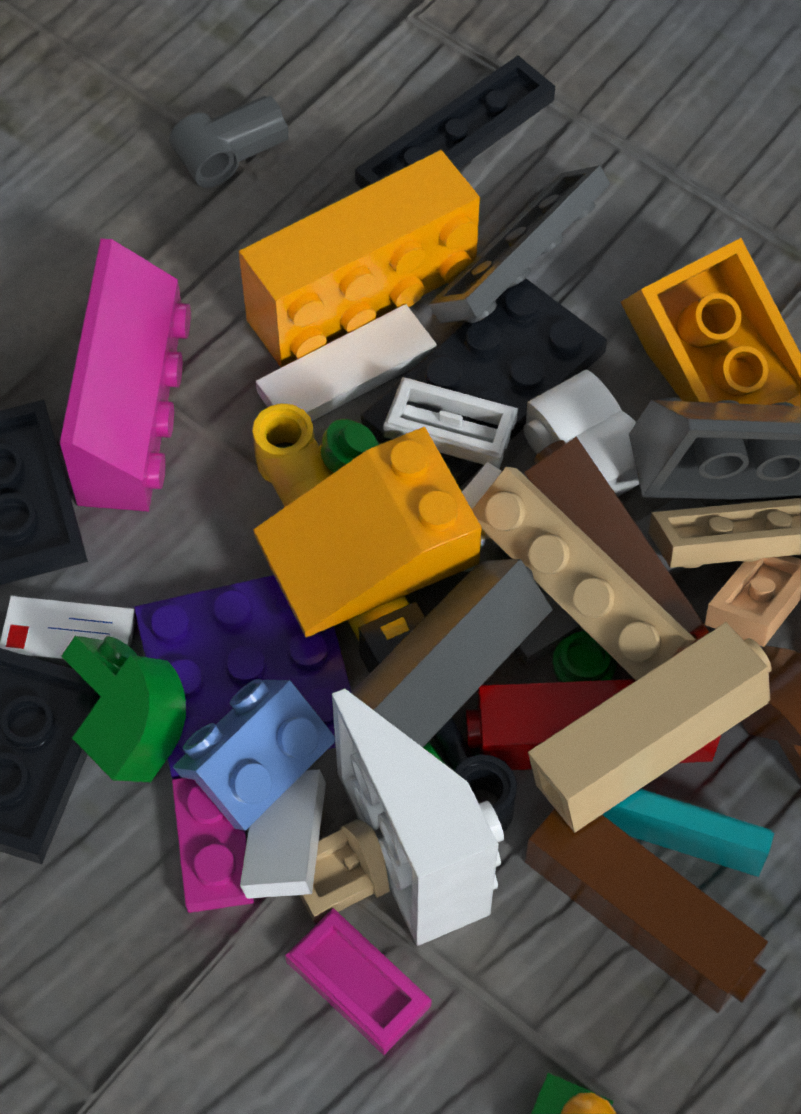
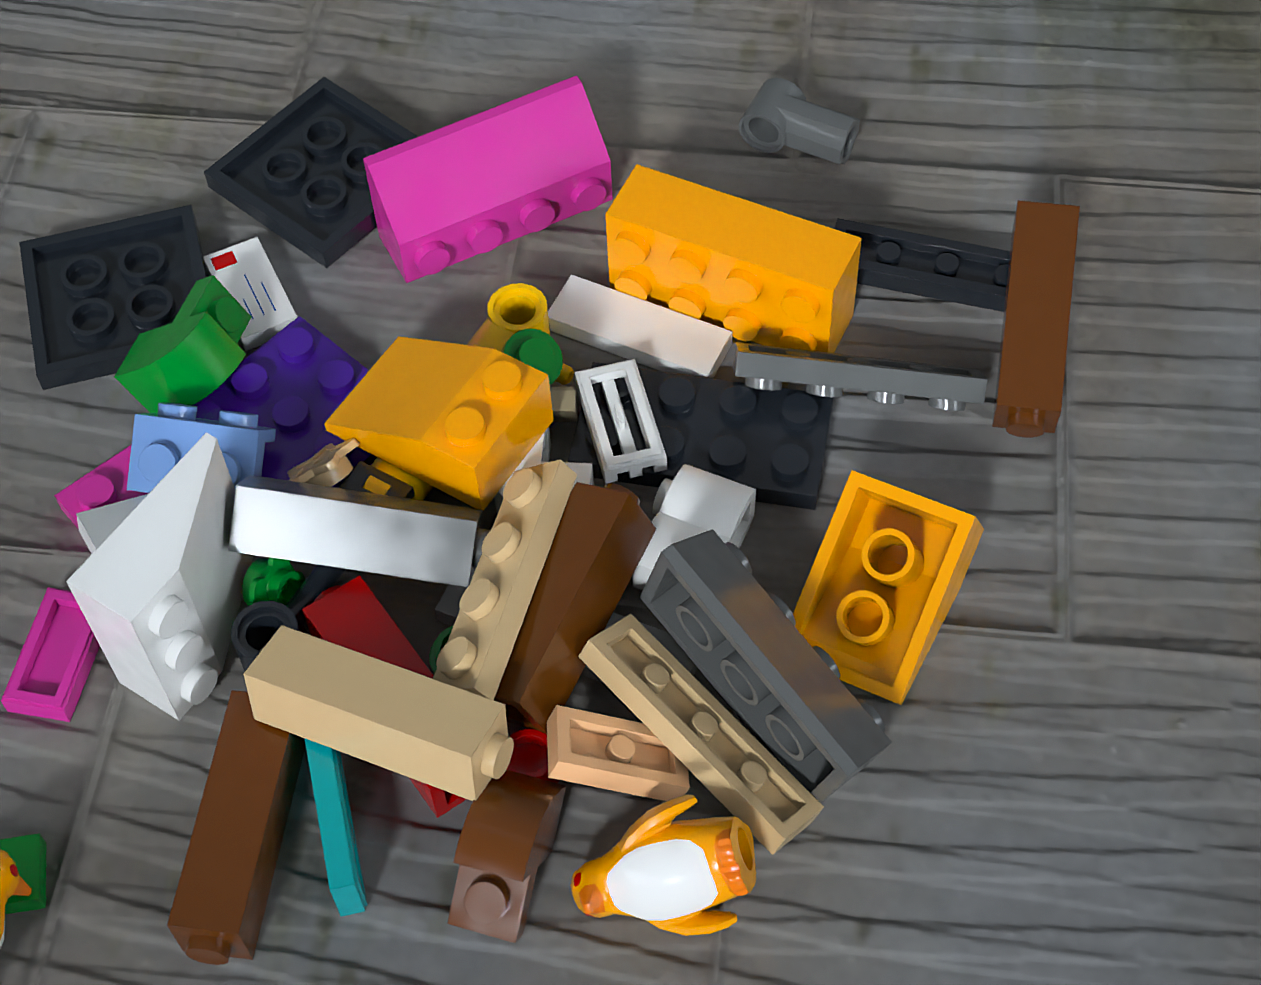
camera: 60 degrees right, 5 degrees down
none -> tan plate [287,438,360,487]
none -> reddish brown brick [992,200,1080,438]

